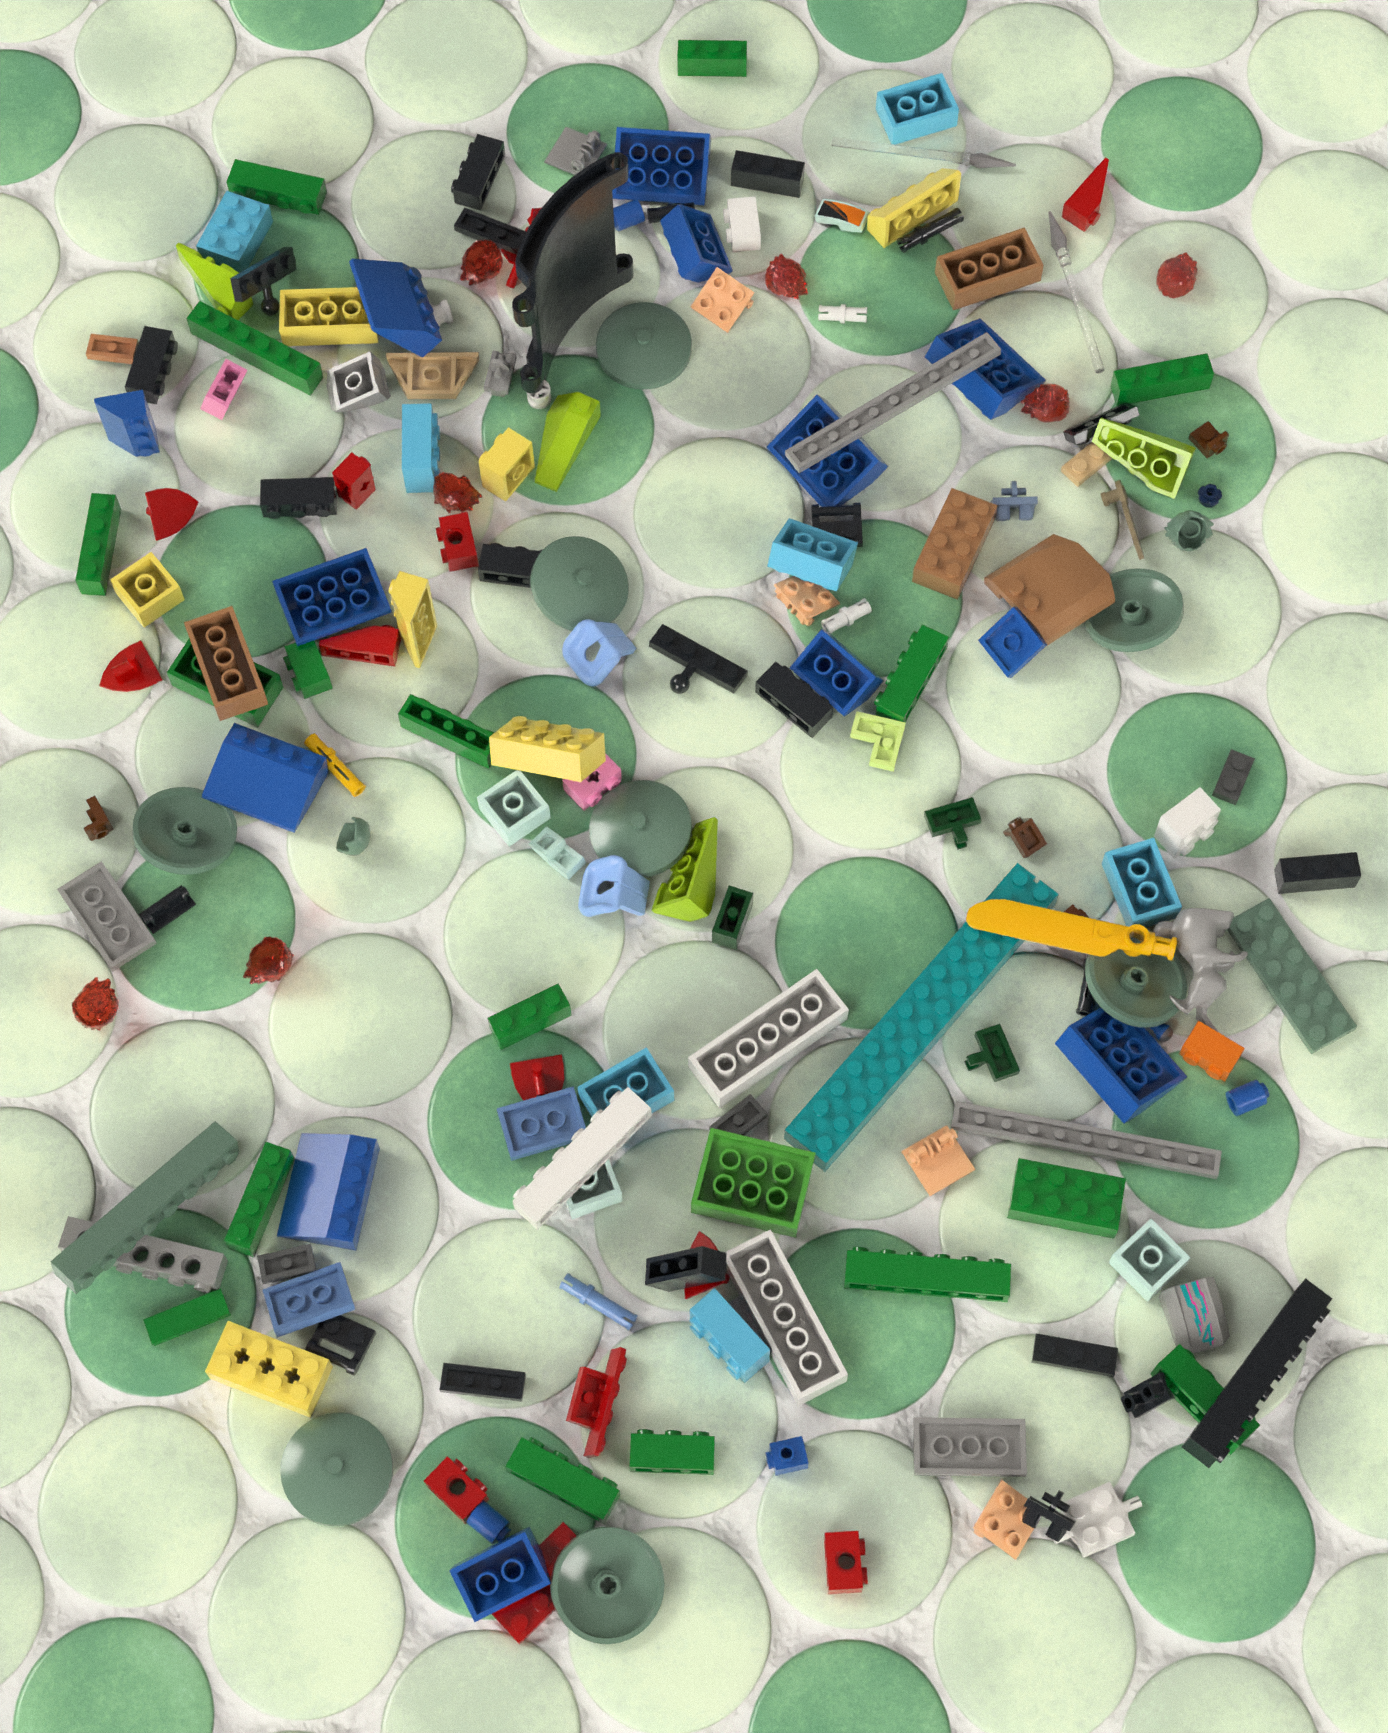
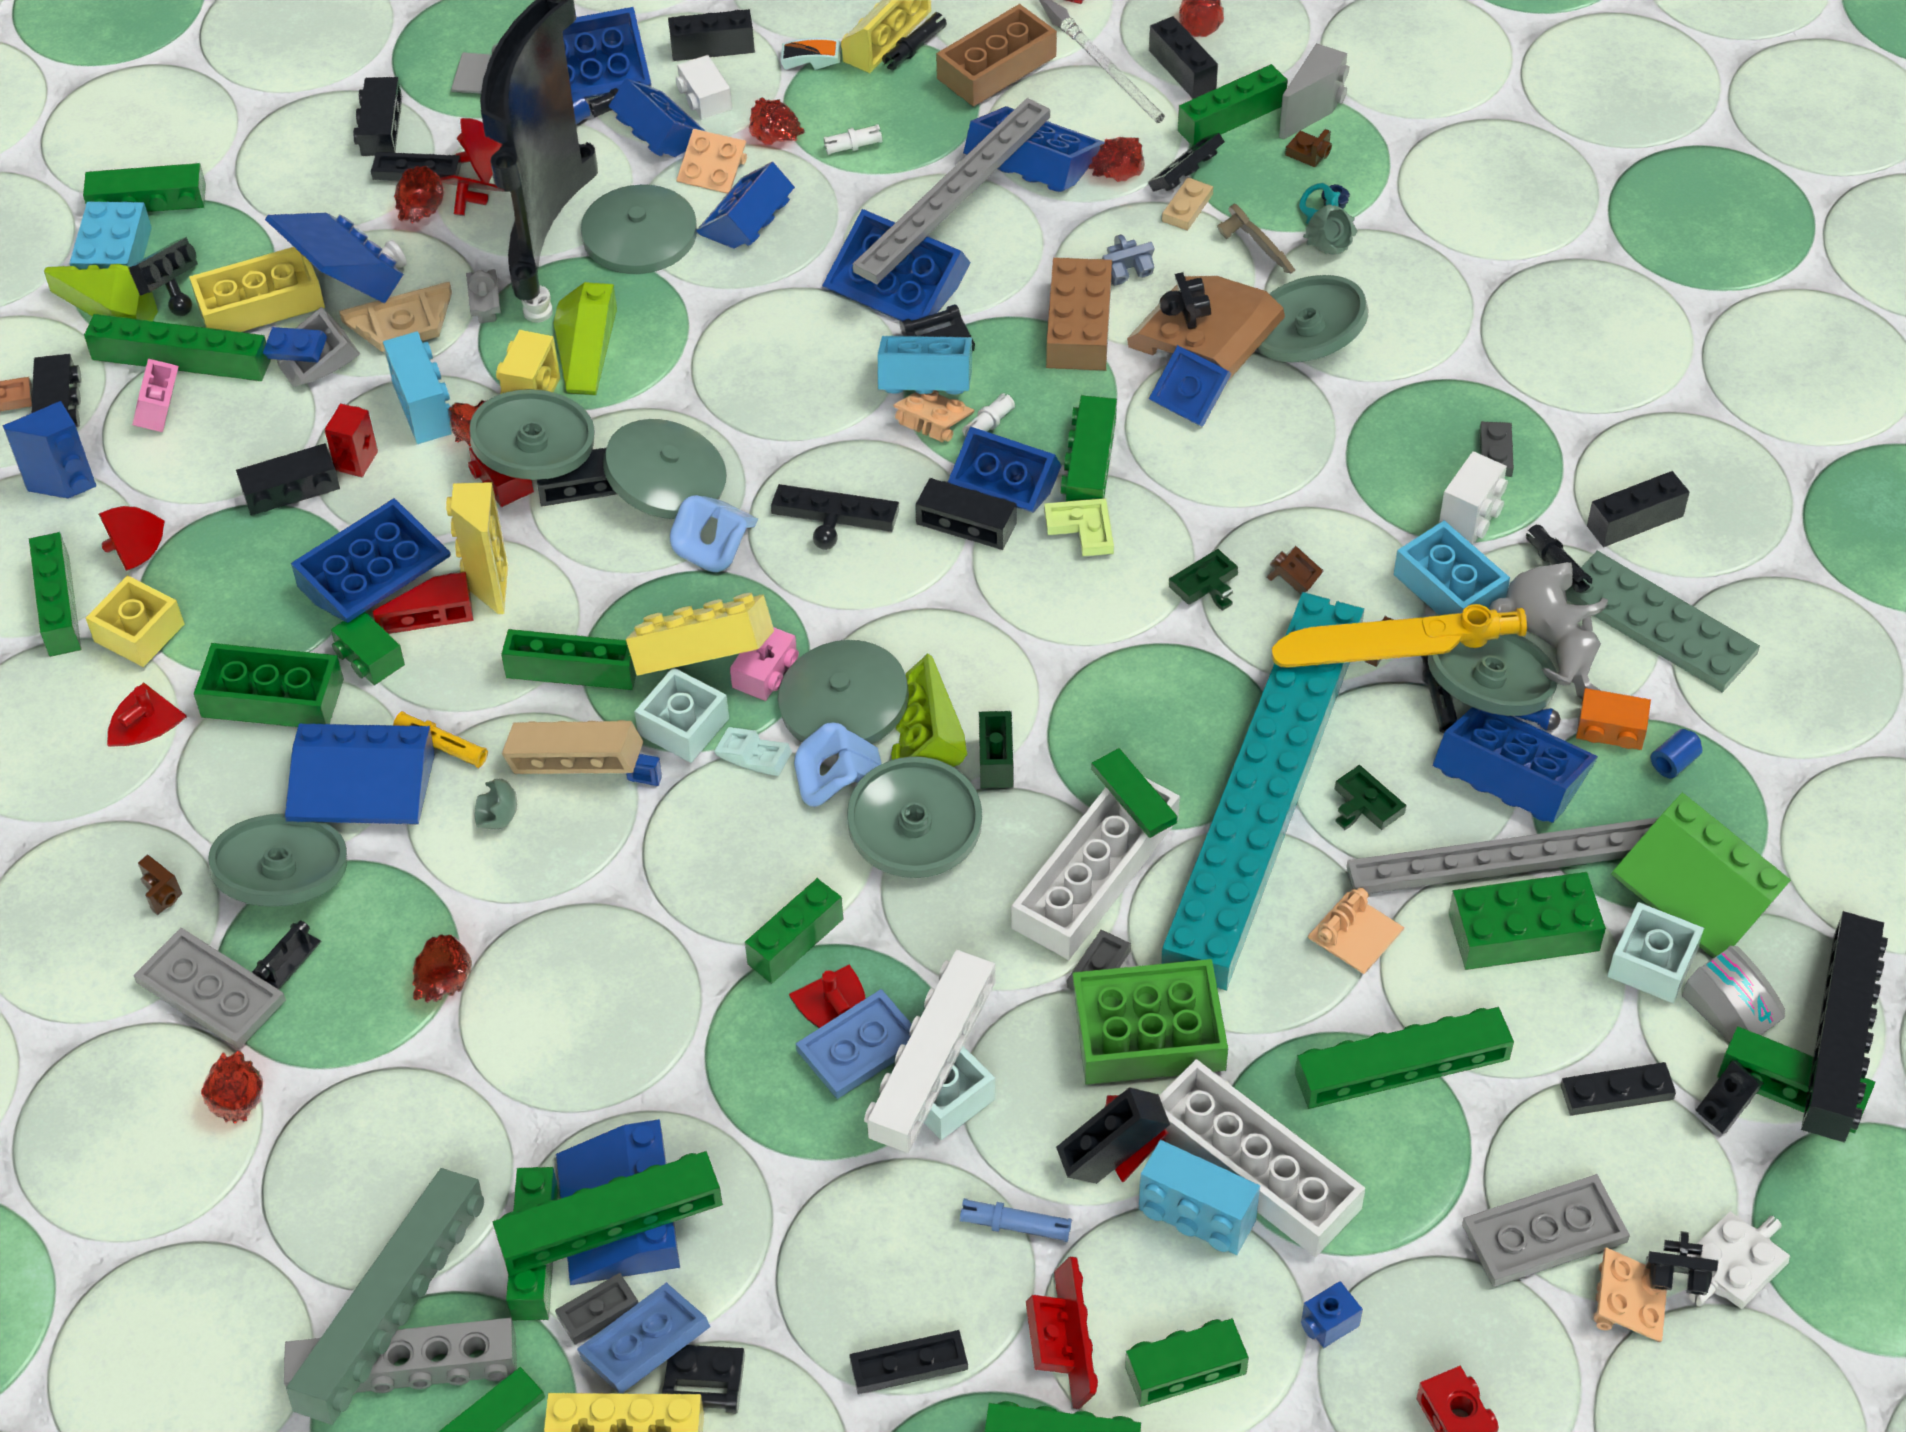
camera: 20 degrees left, 15 degrees down
medium nougat brick [184,606,268,721] -> none
medium azure brick [577,1047,675,1117] -> none
lime wedge [1092,418,1196,499] -> none
none -> blue plate [263,327,327,363]
none -> sand green dish [470,389,595,480]
none -> green brick [492,1151,723,1276]
none -> tan brick [502,720,643,774]
none -> blue tile [626,754,662,786]
none -> blue slope [696,161,795,249]
none -> sand green dish [847,757,982,878]
none -> green tile [1091,748,1178,838]
none -> black brick [1149,16,1218,99]
none -> black hips [1159,272,1211,329]
none -> light grey slope [1279,43,1350,139]
none -> teal piece [1299,183,1341,224]
none -> black pin [1526,525,1592,593]
none -> bright green slope [1611,792,1791,958]

